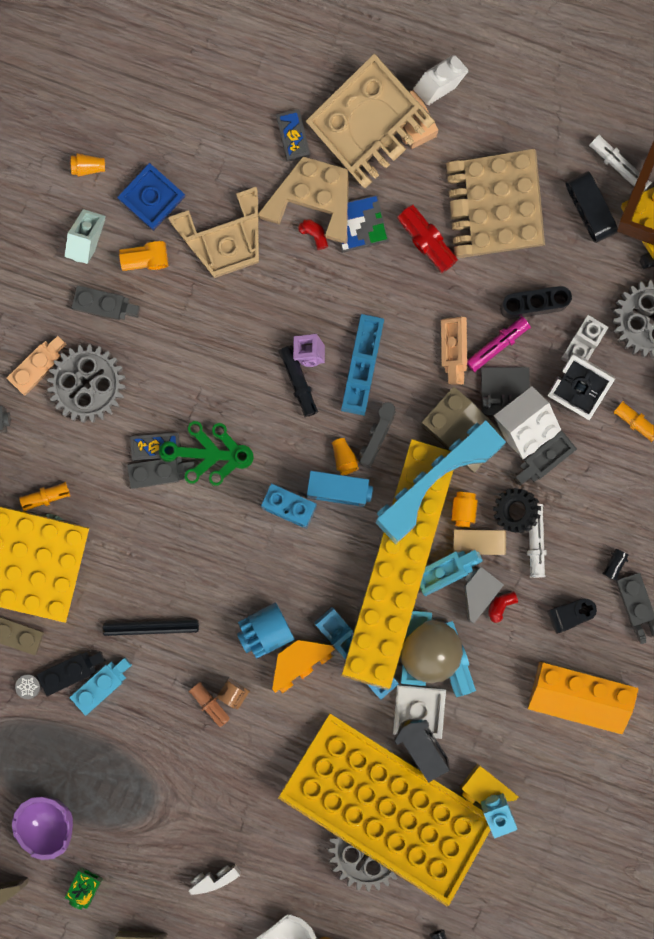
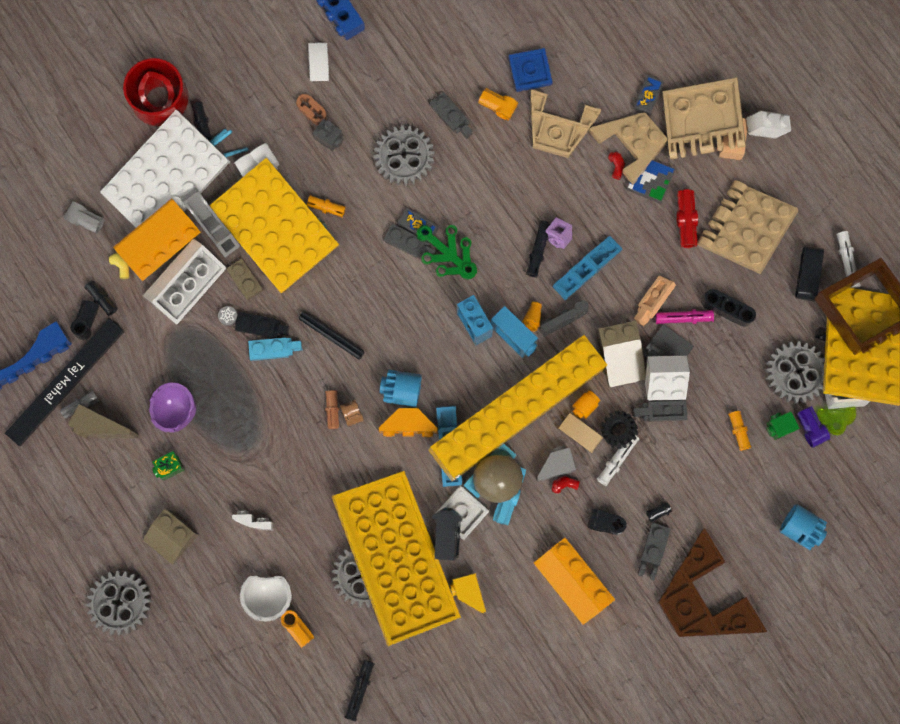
camera: 40 degrees right, 5 degrees down
light nougat hinge [7,336,67,396] -> none
light aqua slope [65,209,106,264] -> none
light orange cone [70,153,105,177] -> none
medium azure arch [376,421,506,544] -> none
medium azure hinge [420,550,483,596] -> none
medium azure brick [481,793,518,839] -> none
piece [548,352,615,420] -> none
white slope [561,315,608,362] -> none

